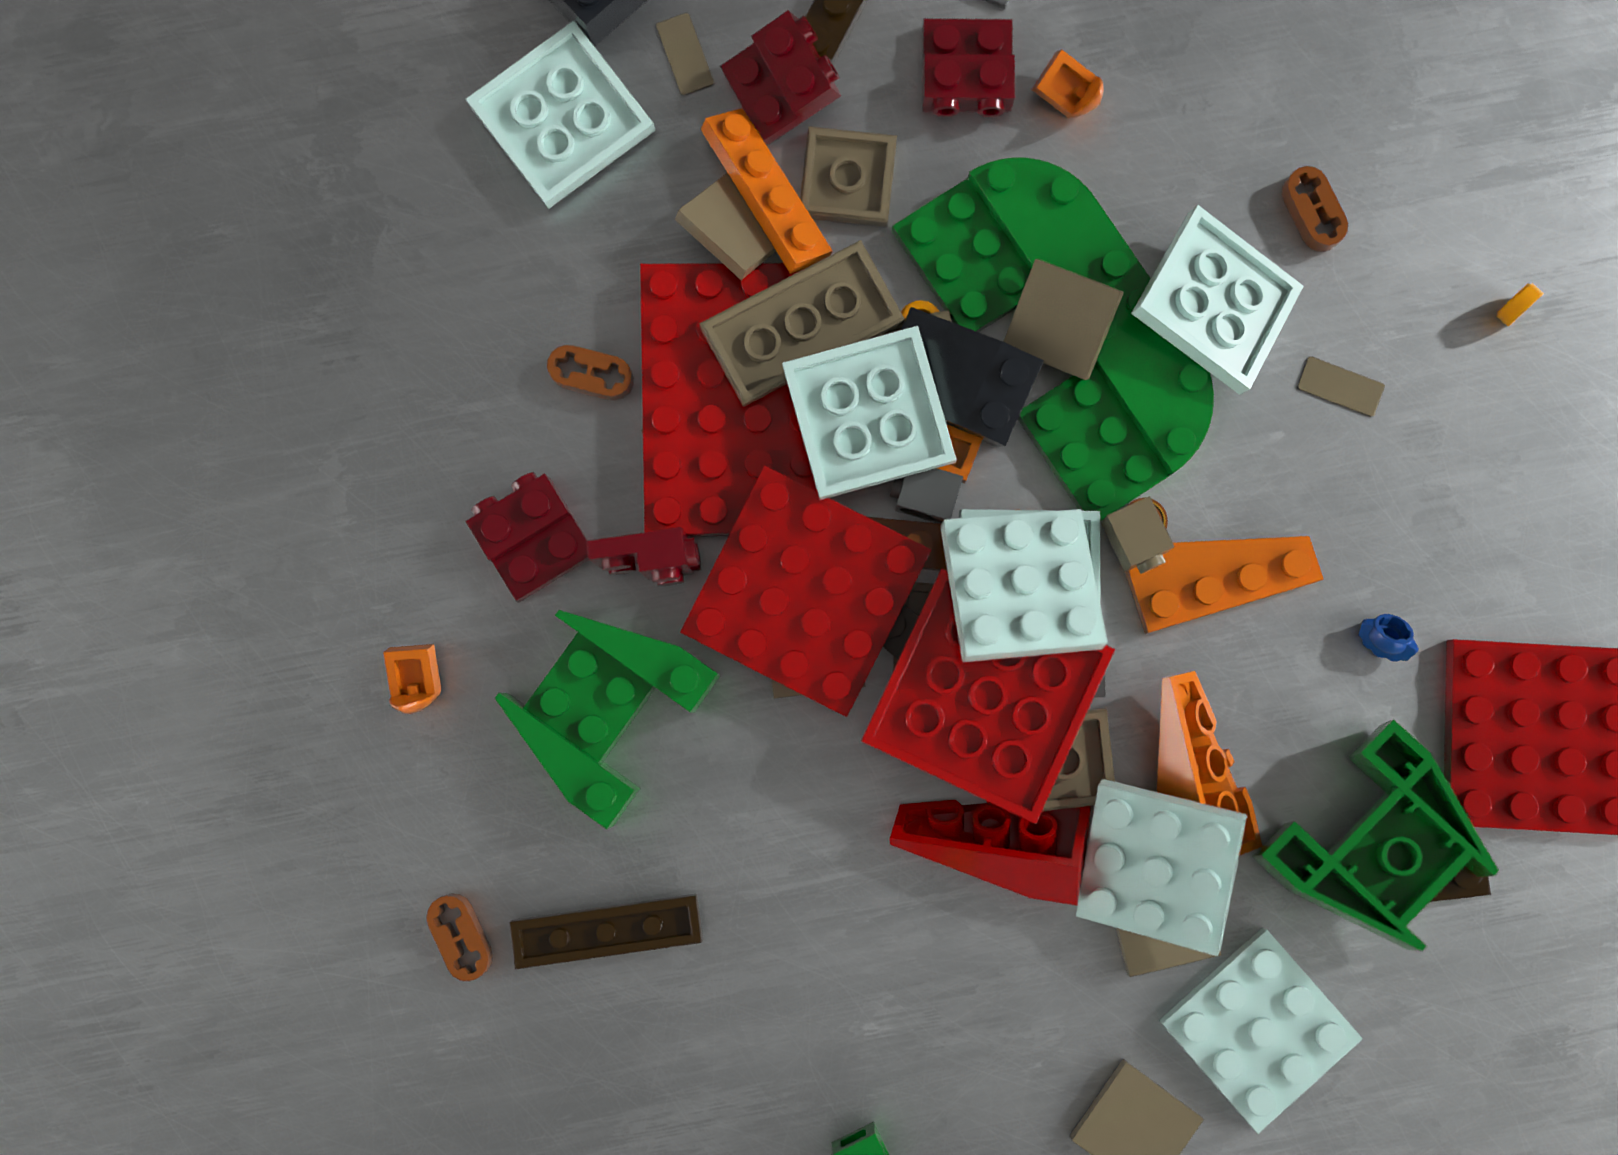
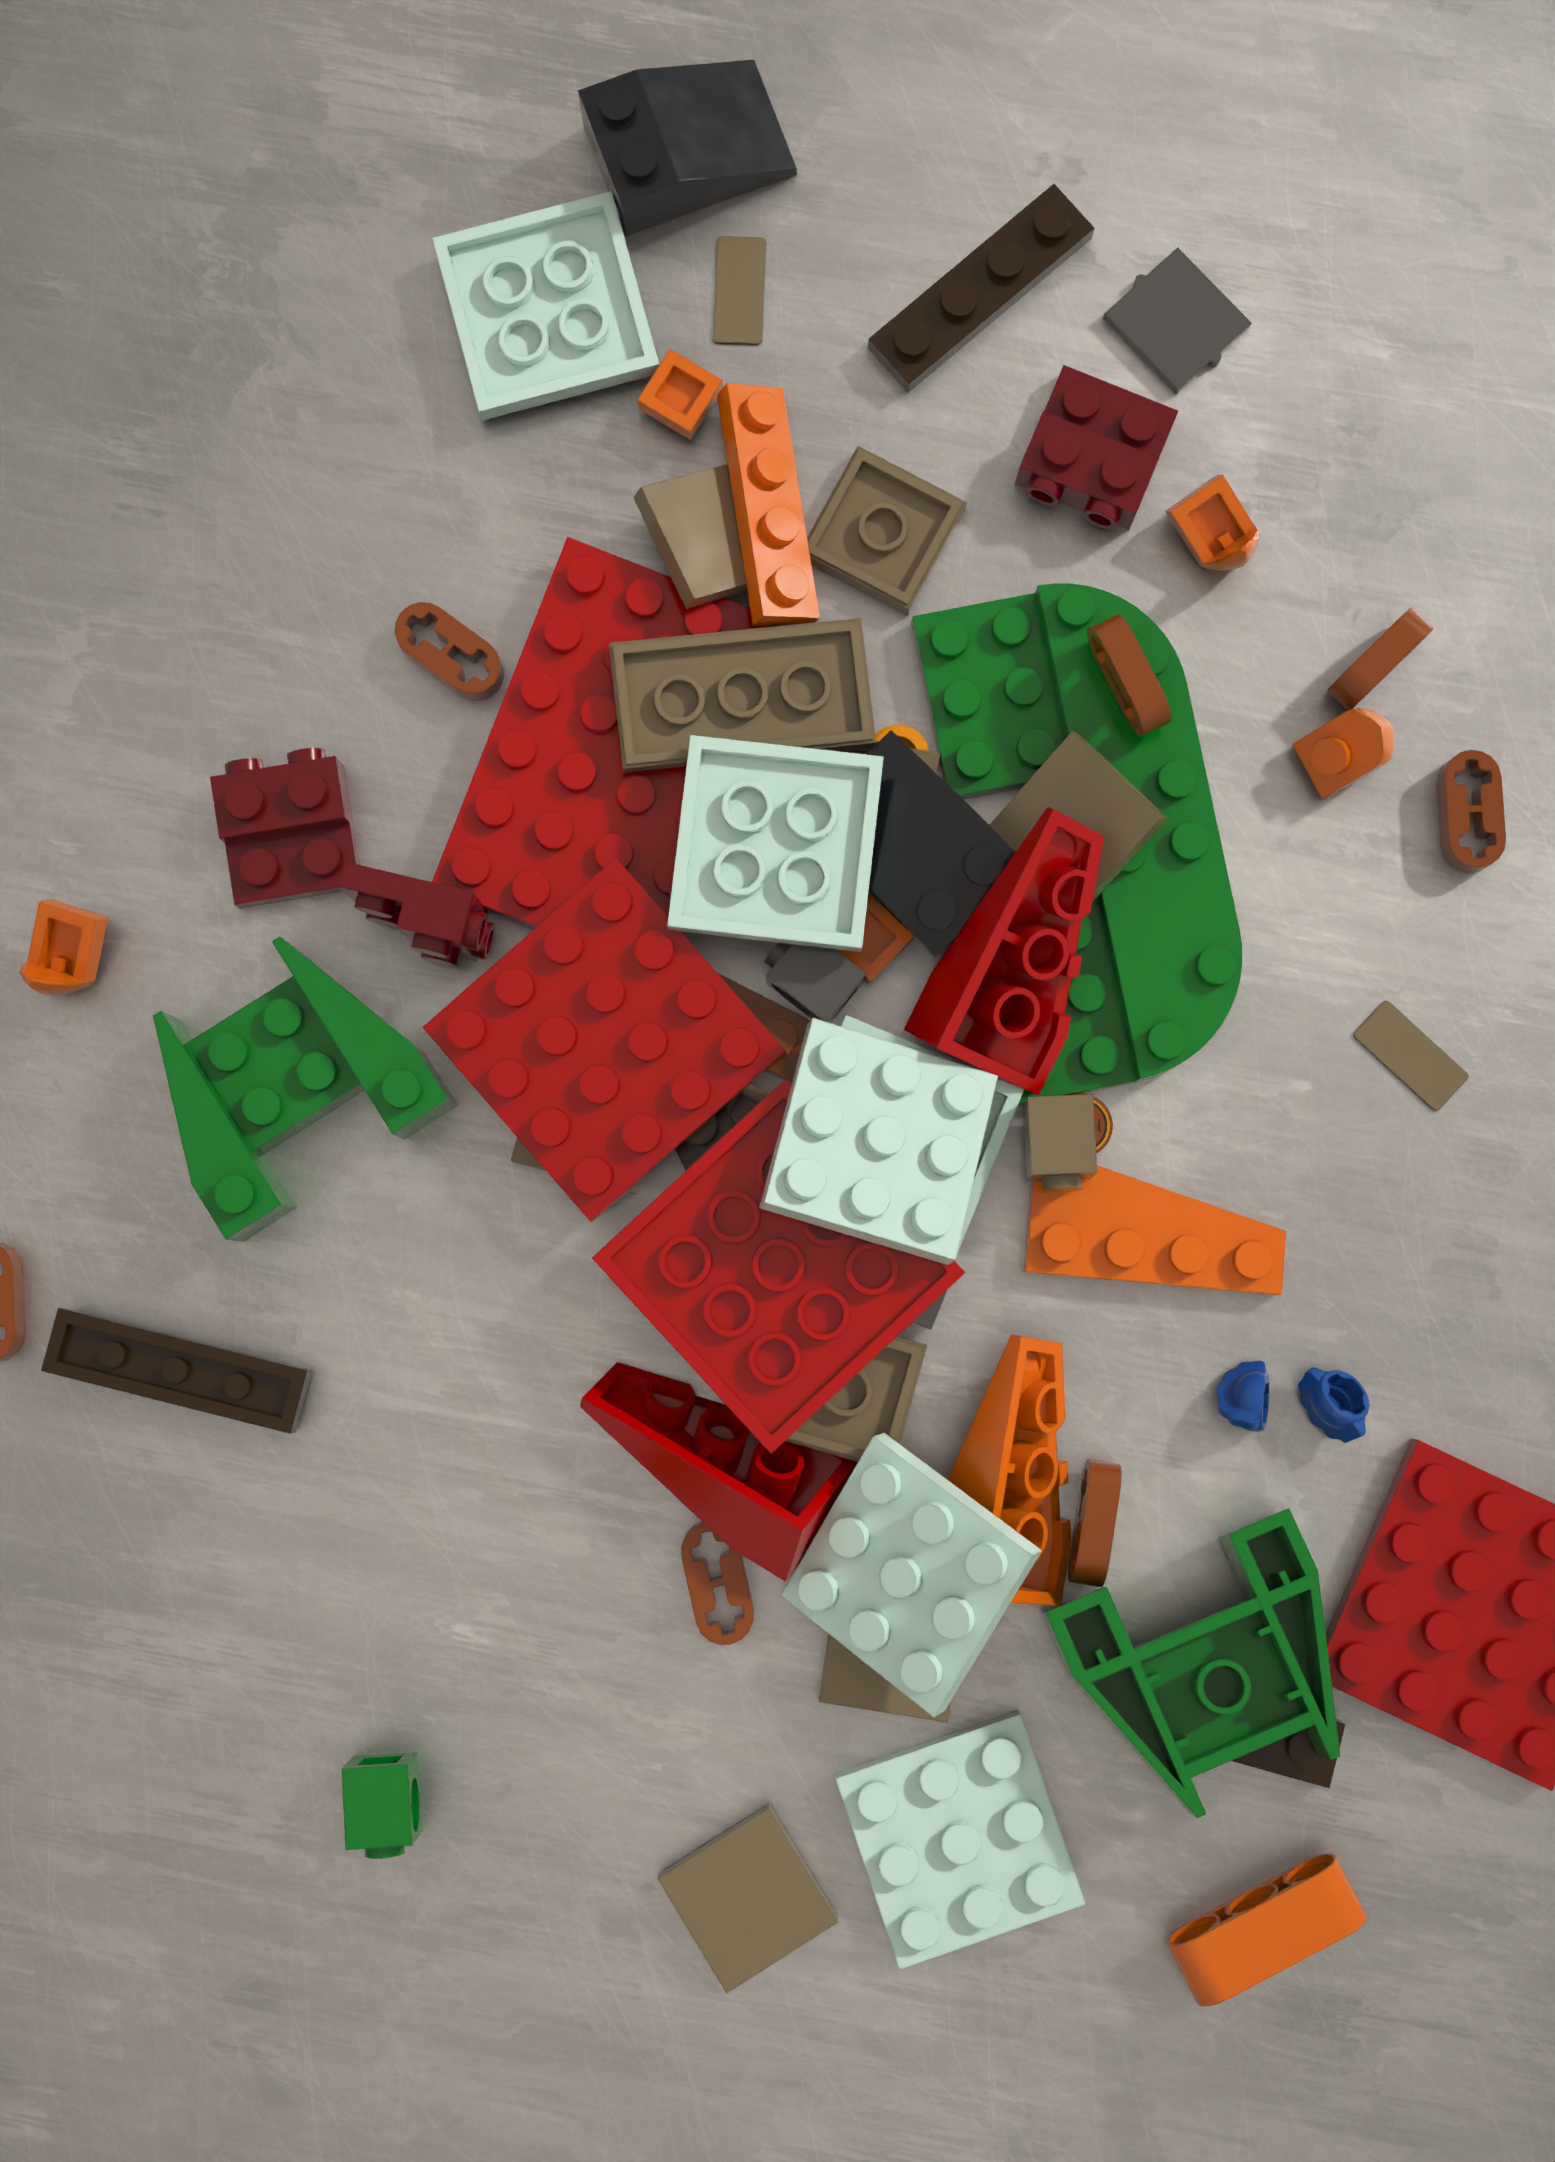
camera: 20 degrees right, 0 degrees up
dark red plate [720,10,841,146] -> none
light aqua plate [1131,205,1303,395] -> none
none -> orange plate [637,349,723,440]
none -> dark orange beam [681,1521,754,1645]
none -> red wedge [904,807,1104,1096]
none -> dark orange beam [1068,1459,1122,1587]
none -> dark orange beam [1087,614,1172,737]
none -> orange beam [1167,1853,1367,2006]
none -> blue piece [1216,1361,1270,1432]
none -> orange plate [1292,708,1395,799]
none -> dark orange beam [1327,607,1434,710]

